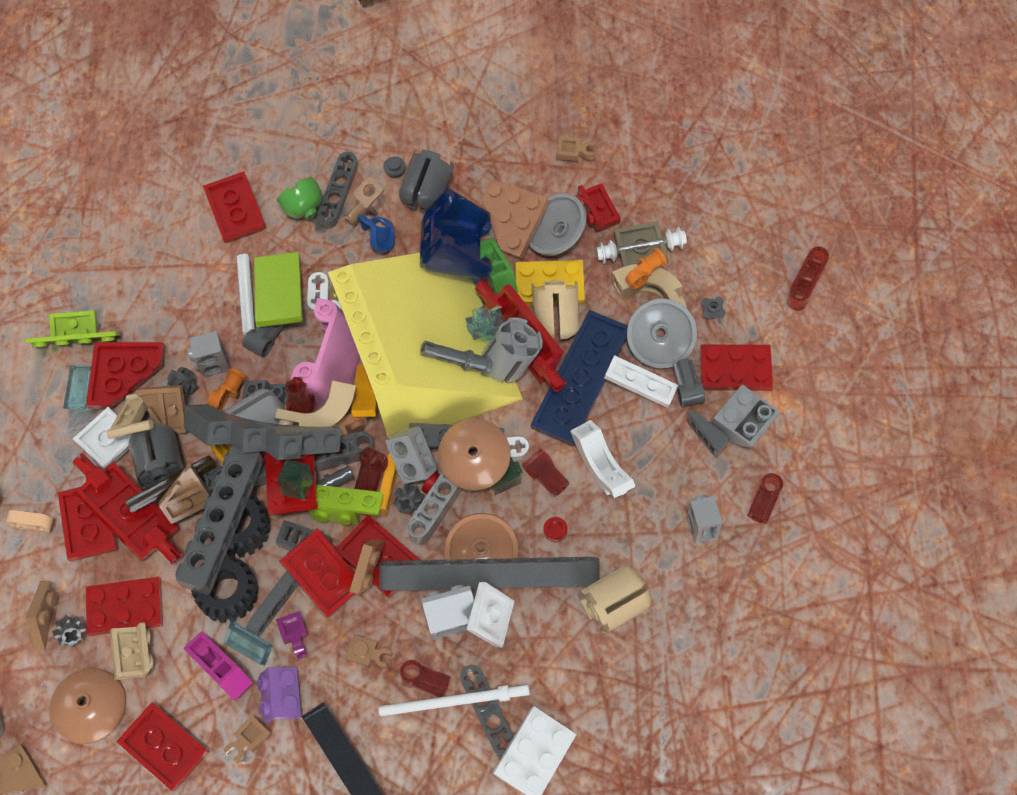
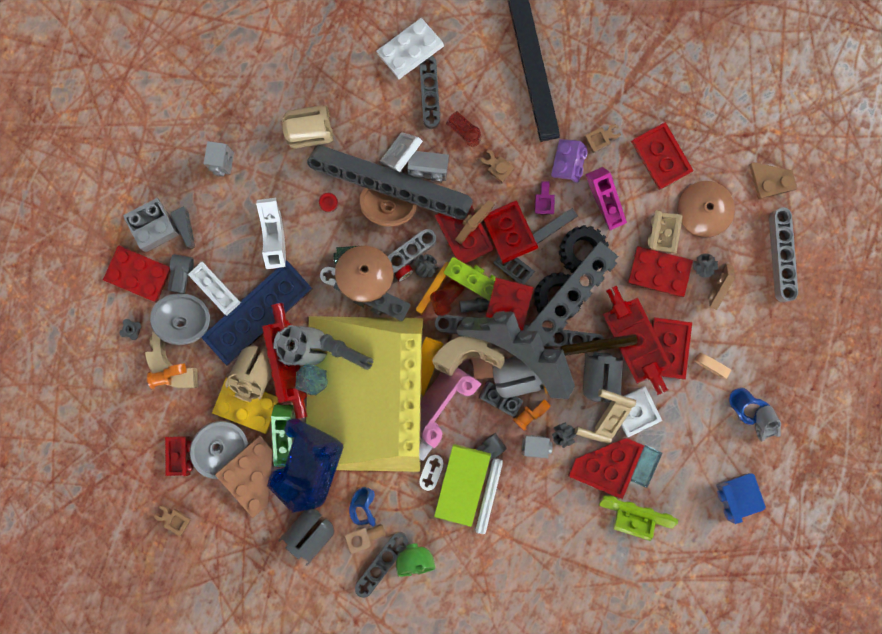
camera: 160 degrees left, 20 degrees up
medium nougat wing [135,385,187,434] -> none
medium nougat wing [159,463,212,524] -> none
red plate [203,171,266,243] -> none
clear light blue tile [224,621,273,666] -> none
clear green brick [277,460,313,500] -> none
clear red piece [285,377,315,414] -> none
white bar [379,685,530,716] -> none
dark grey plate [383,156,405,178] -> none
light grey brick [385,426,438,484] -> none
clear red piece [522,448,569,497] -> none
dark tan plate [596,221,687,267] -> none
clear red piece [747,473,783,524] -> none
clear red beam [787,246,829,311] -> none

